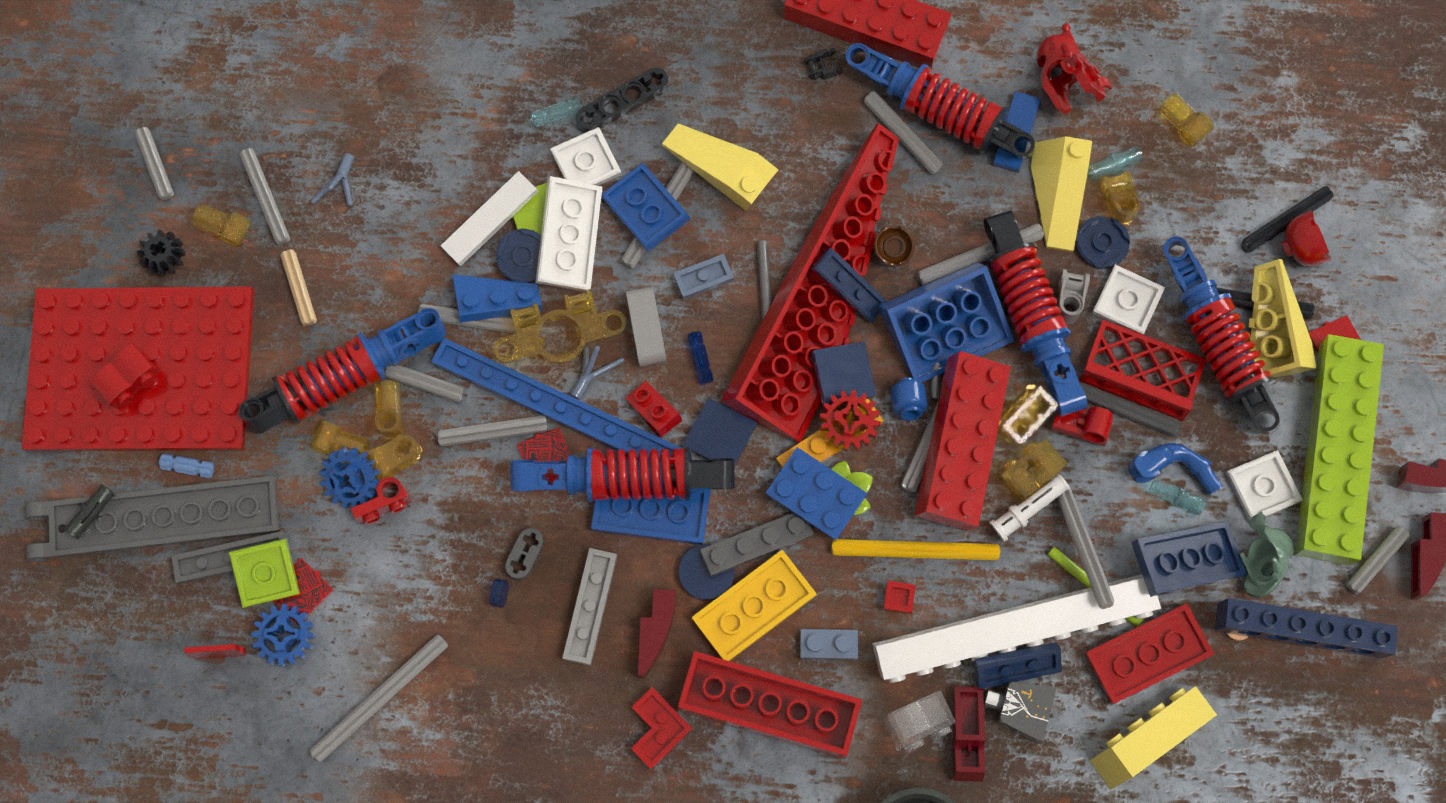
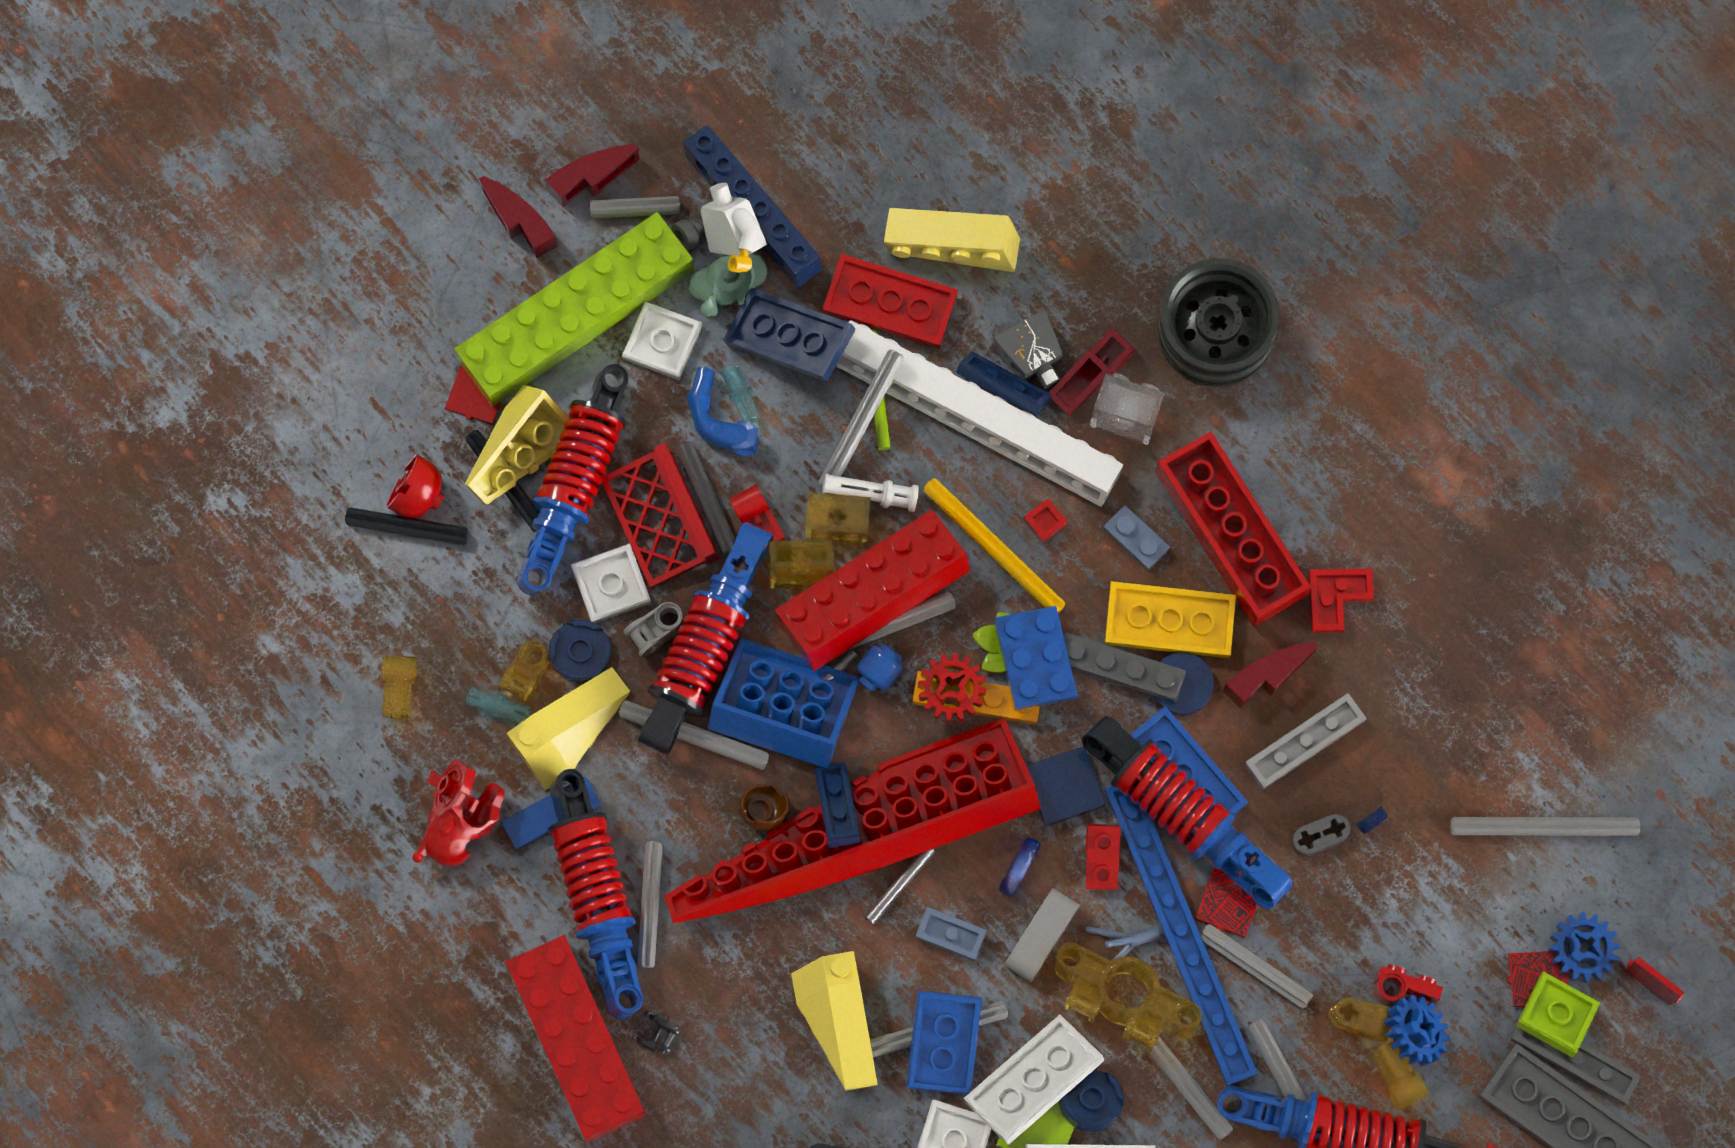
camera: 140 degrees left, 0 degrees up
clear yellow piece [375,380,404,440] -> none
blue wing [452,274,542,323] -> none
dark blue tile [811,342,876,406] -> none
none -> white torso [670,183,767,273]

